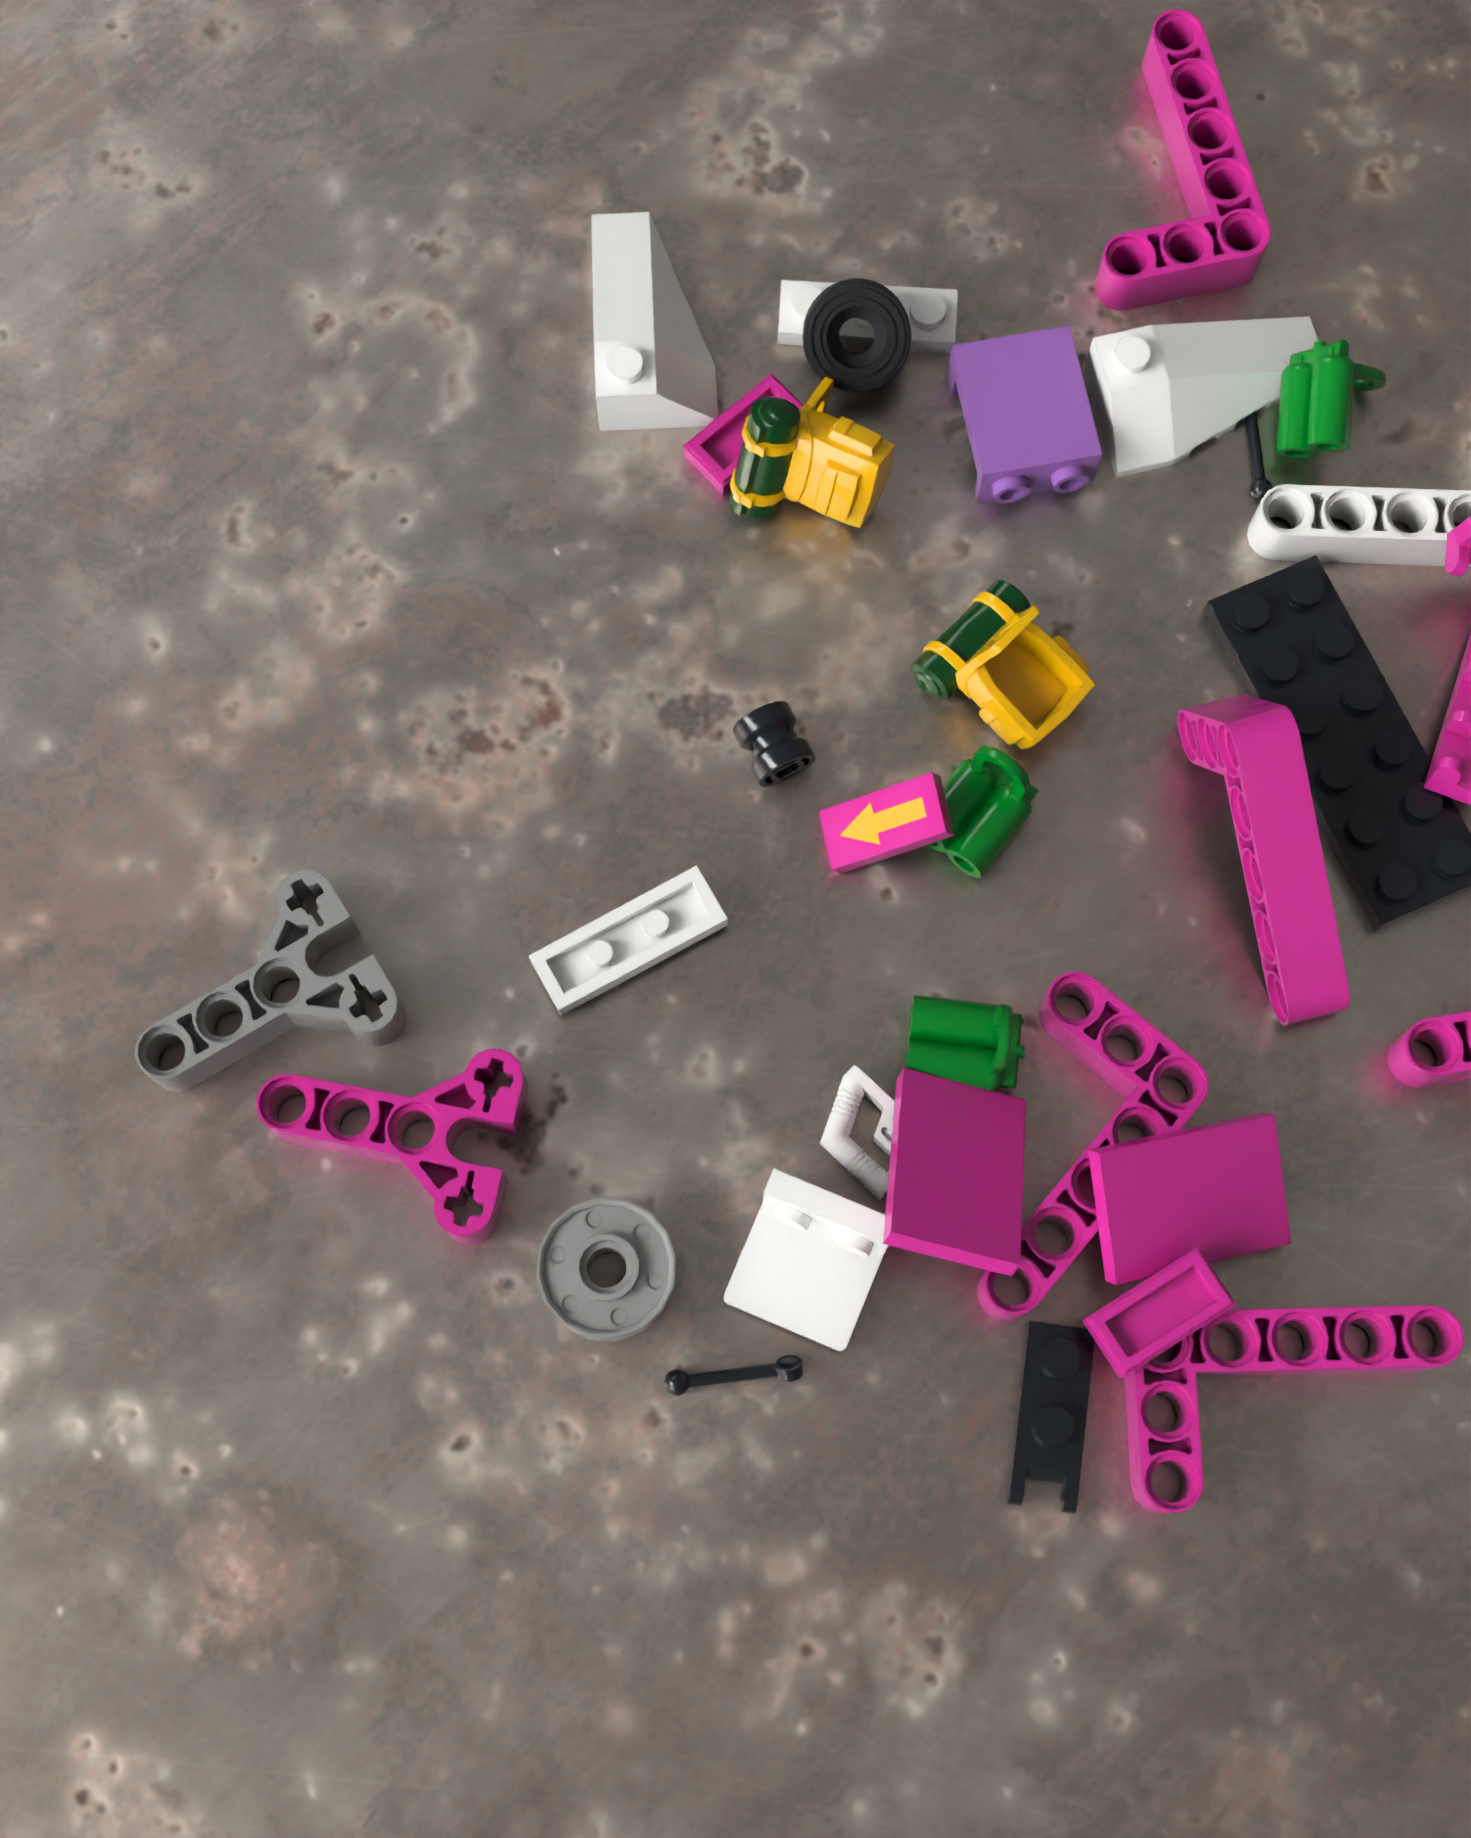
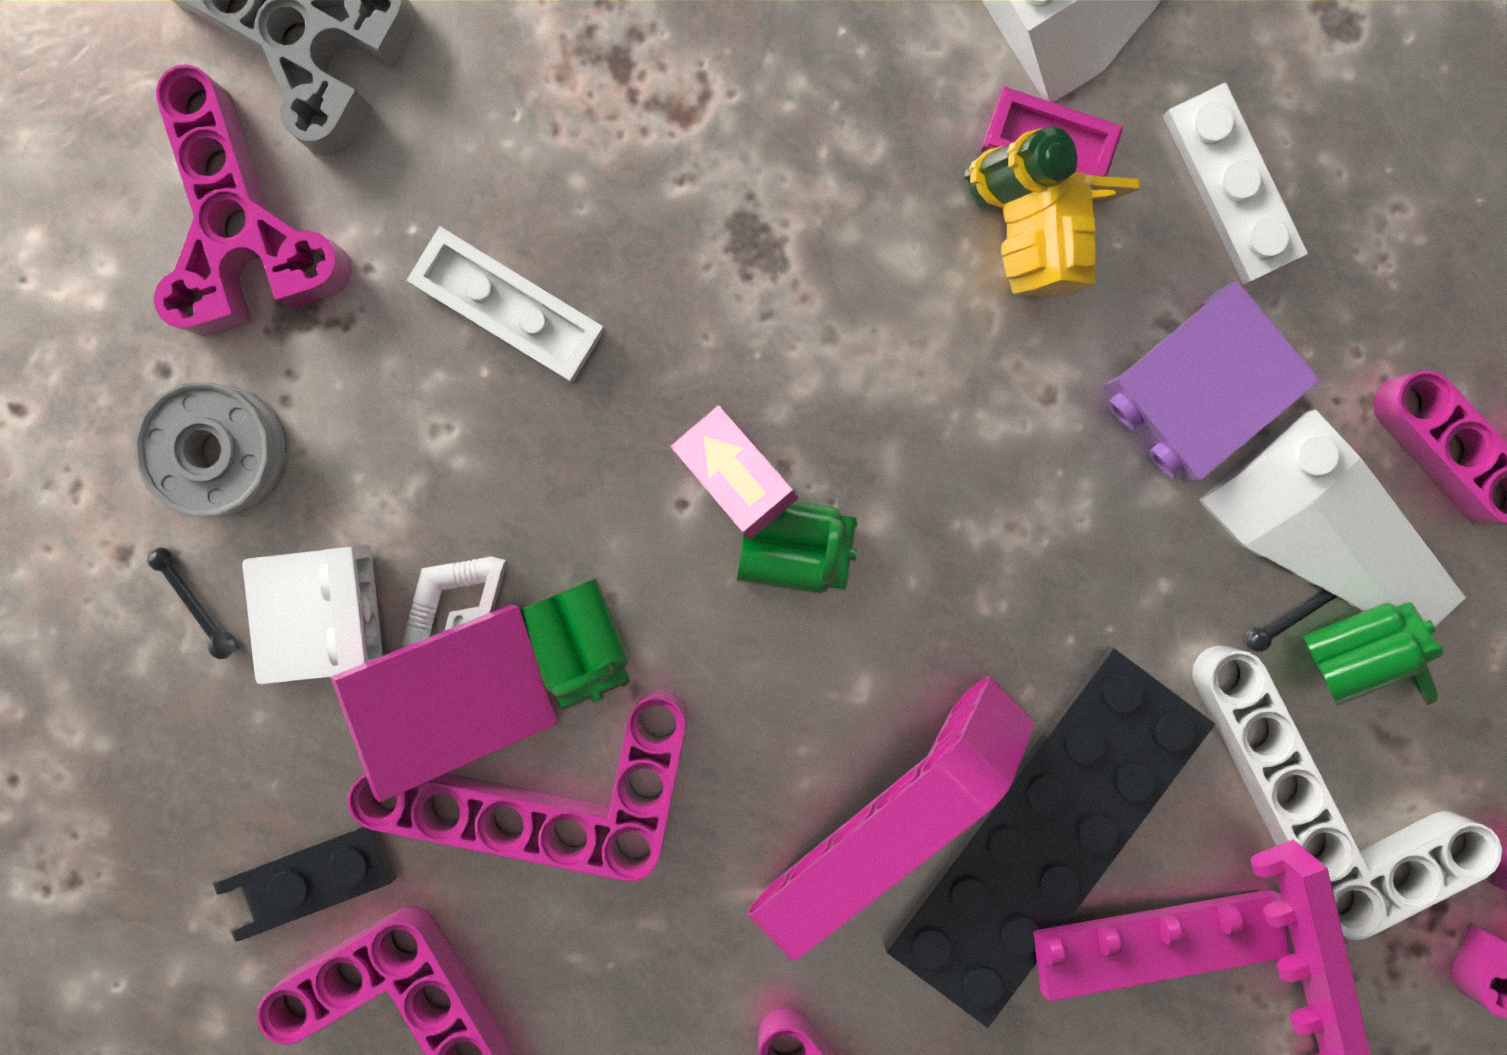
camera: 65 degrees right, 15 degrees up
black wheel [733,701,815,787] -> none
black tyre [803,278,911,392] -> none
yellow piece [910,580,1095,749] -> none
dark pink tile [1082,1247,1237,1379] -> none
dark pink tile [1088,1112,1291,1285] -> none

